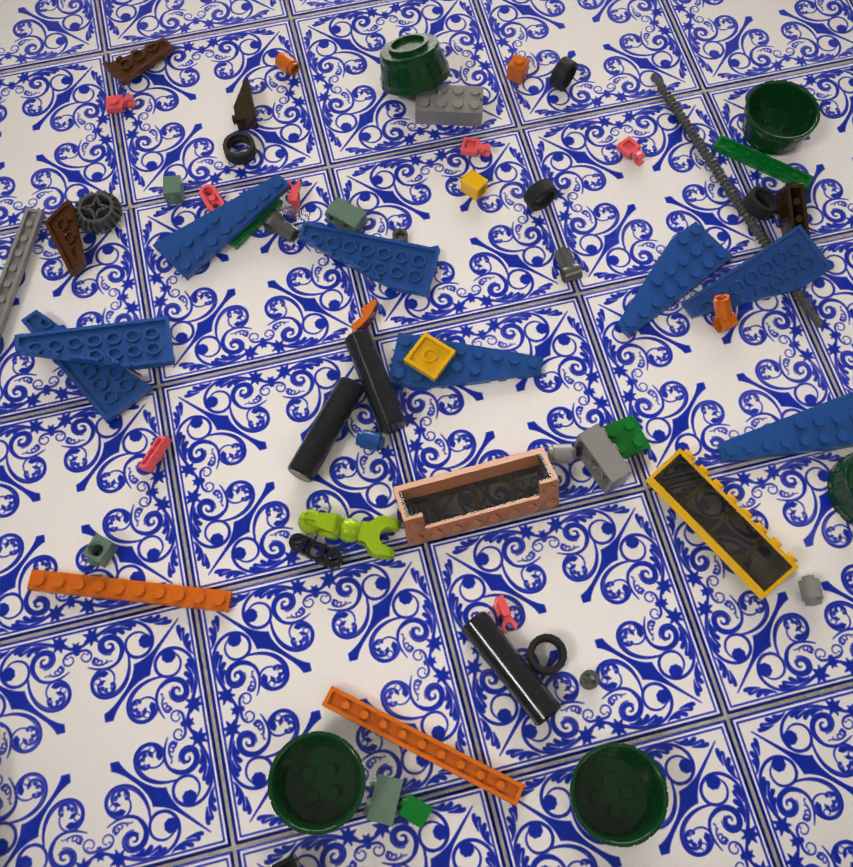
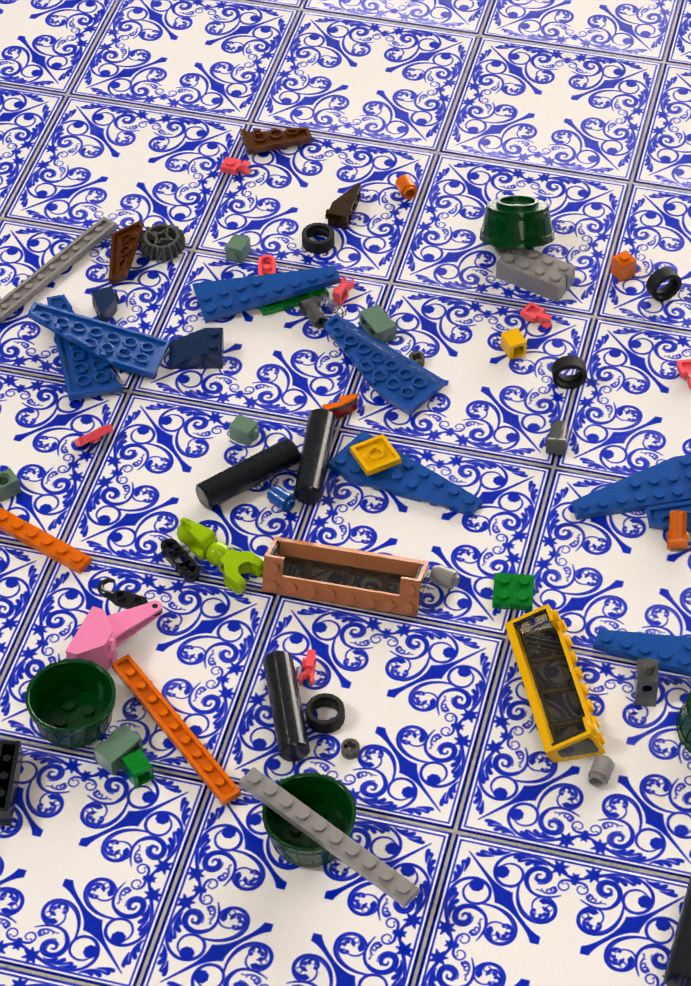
camera: 30 degrees right, 20 degrees down
light grey brick [573,423,632,495] -> none
none -> bright pink slope [66,578,163,670]
none -> dark blue slope [91,286,119,323]
none -> dark blue slope [169,328,224,369]
none -> sand green brick [229,414,260,447]
none -> light grey plate [239,767,420,908]
none -> dark grey torso [635,658,658,707]

